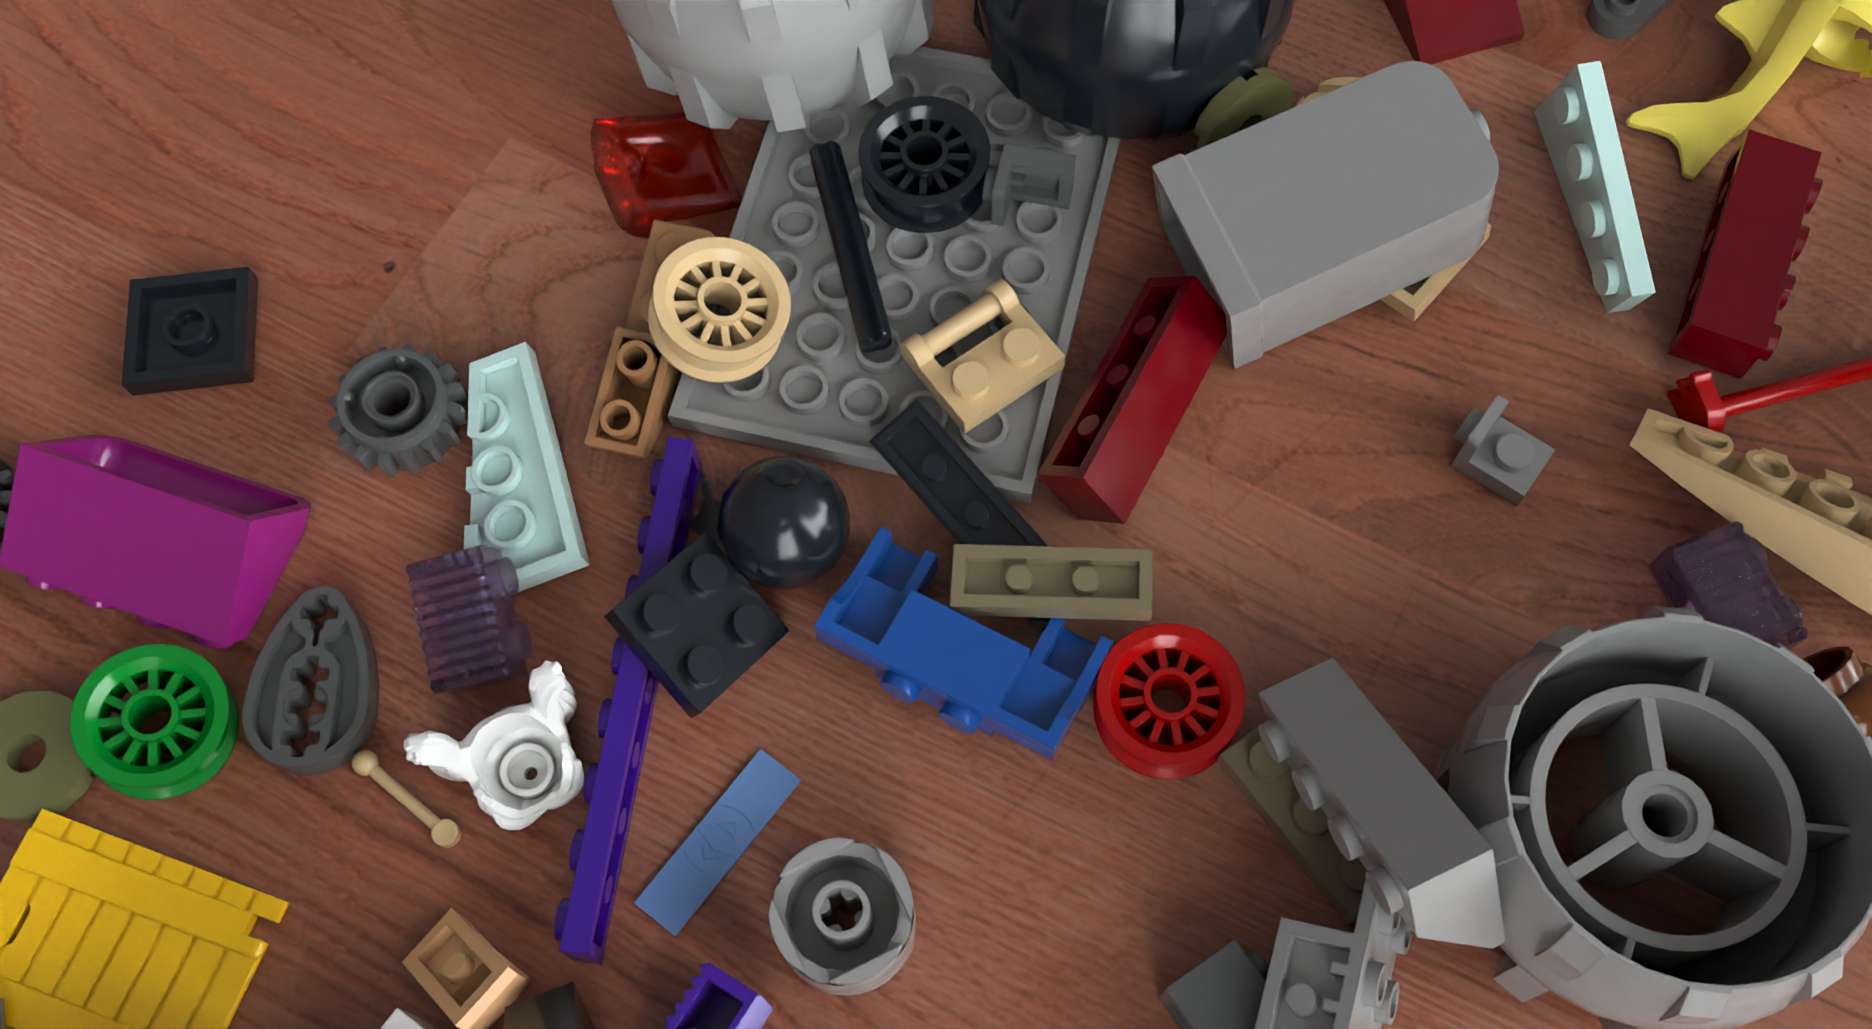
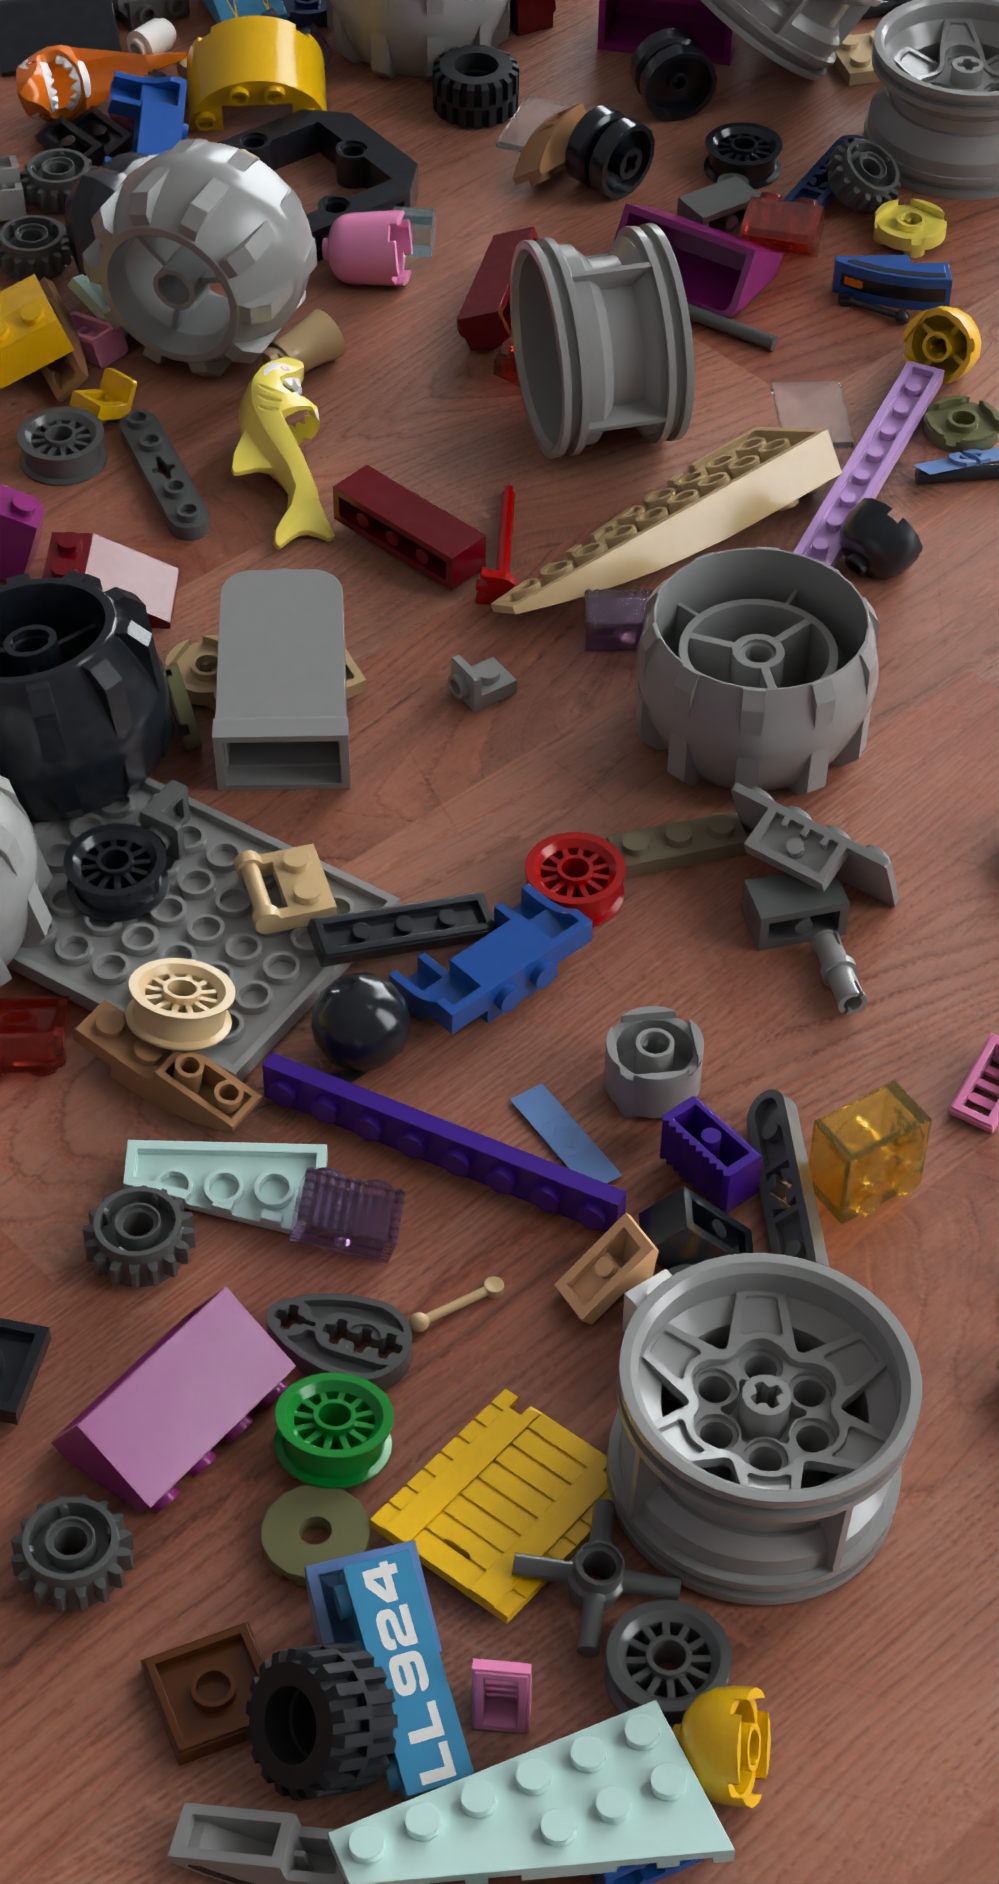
camera: 75 degrees left, 20 degrees down
white hair [404,660,584,830] -> none
black plate [604,531,789,718] -> none
black axle [809,140,892,353] -> none
dark tan plate [950,544,1153,621] -> none
dark red brick [1037,276,1227,524] -> none
light grey slope [1258,657,1505,949] -> none
light aqua wing [1534,61,1656,313] -> none

